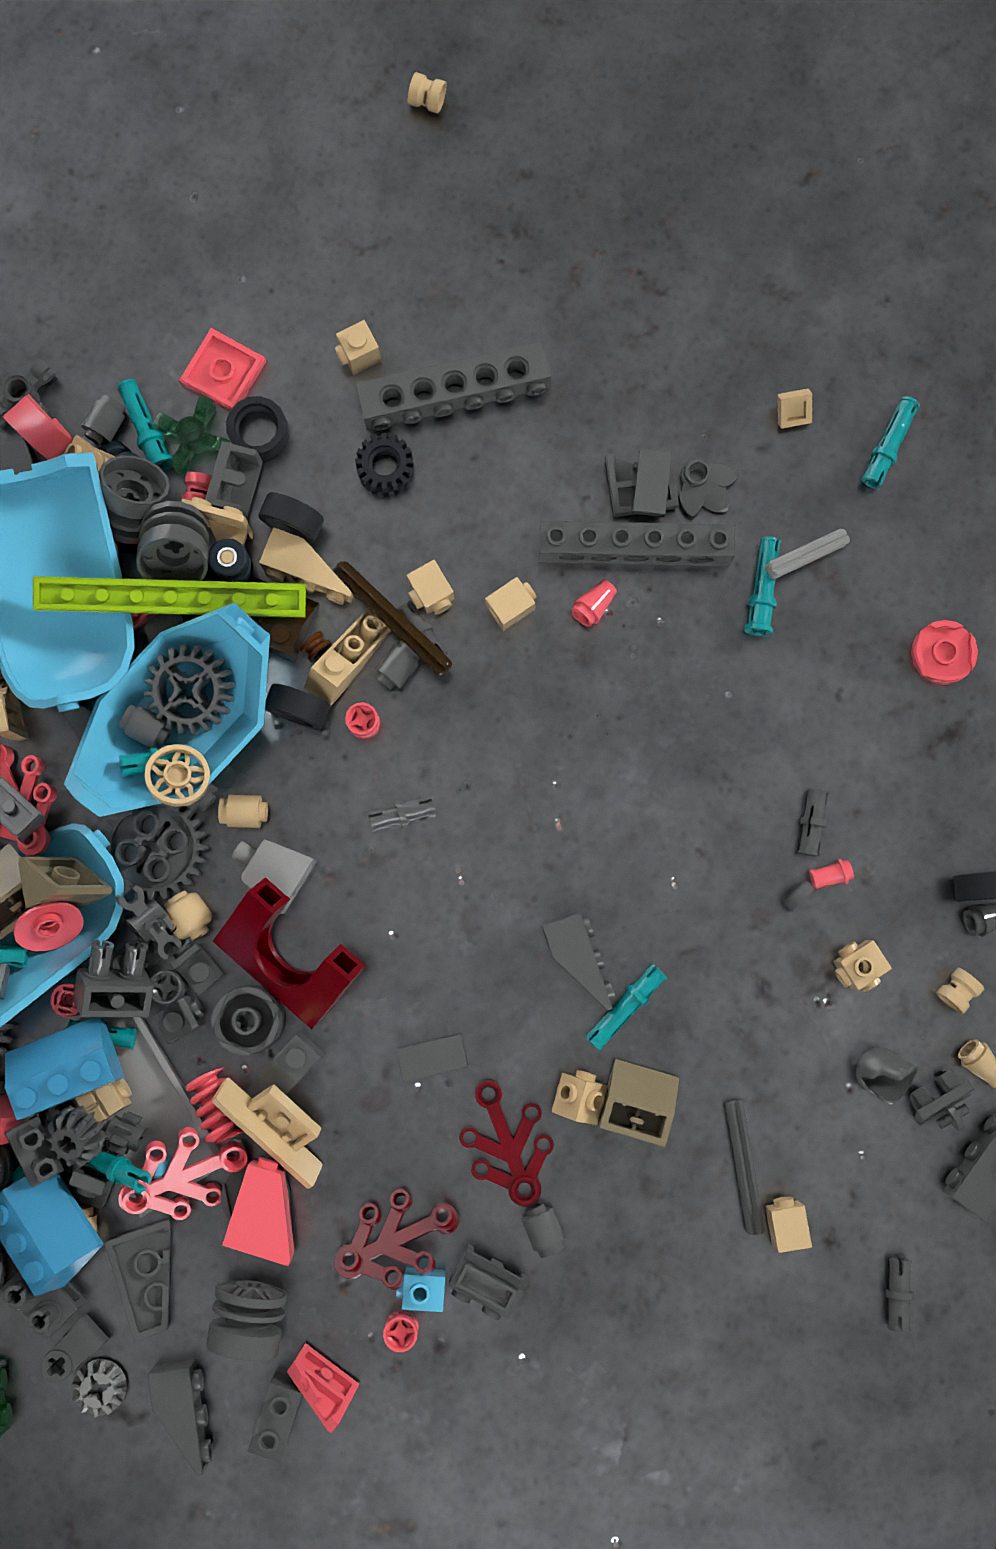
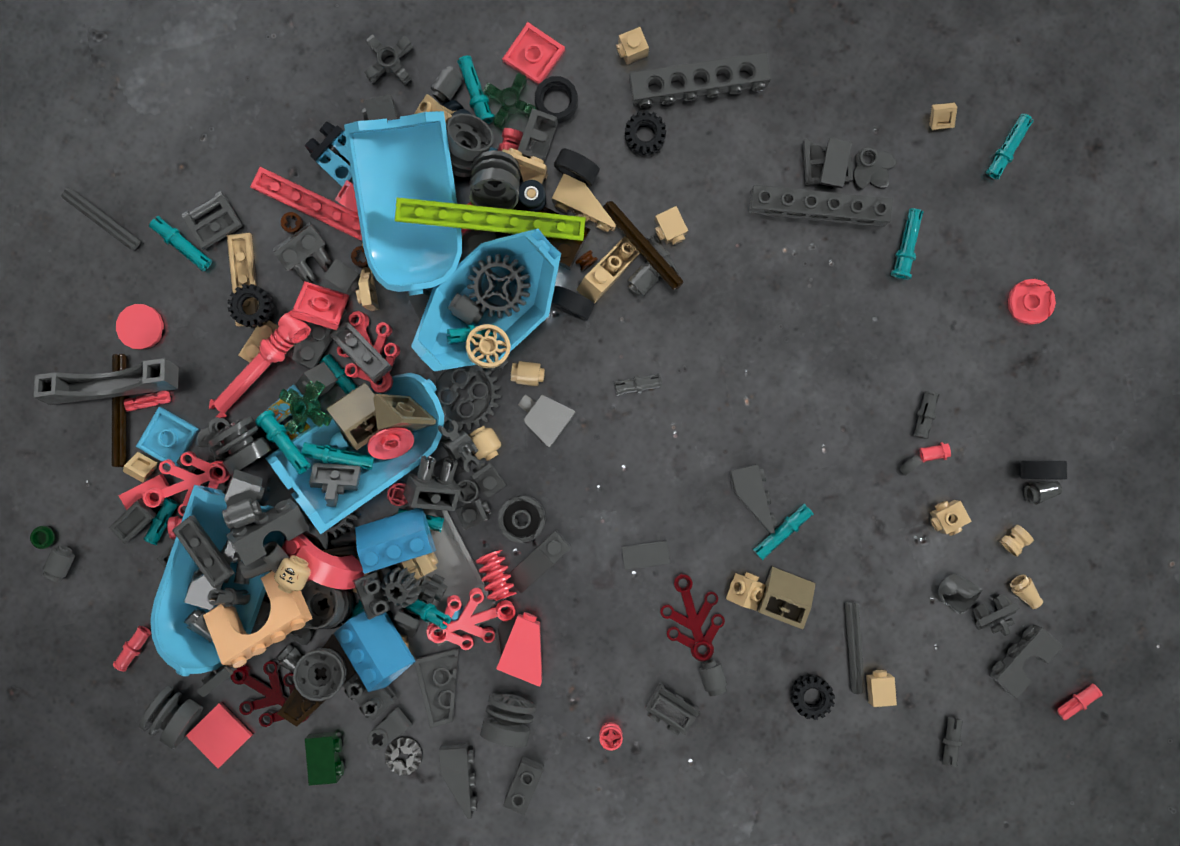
camera: 10 degrees right, 5 degrees up
coral slope [2,394,74,460] -> none
tan bracket [212,1078,323,1189] -> none
dark red arch [213,877,366,1030] -> none
coral wing [287,1343,359,1433] -> none
dark red plant [334,1189,459,1290] -> none
coral wheel [345,702,380,739] -> none
medium azure brick [396,1267,446,1312] -> none
tan brick [485,577,537,631] -> none
coral cone [571,580,617,627] -> none
light grey axle [765,528,850,579] -> none
none -> black tyre [790,675,835,720]

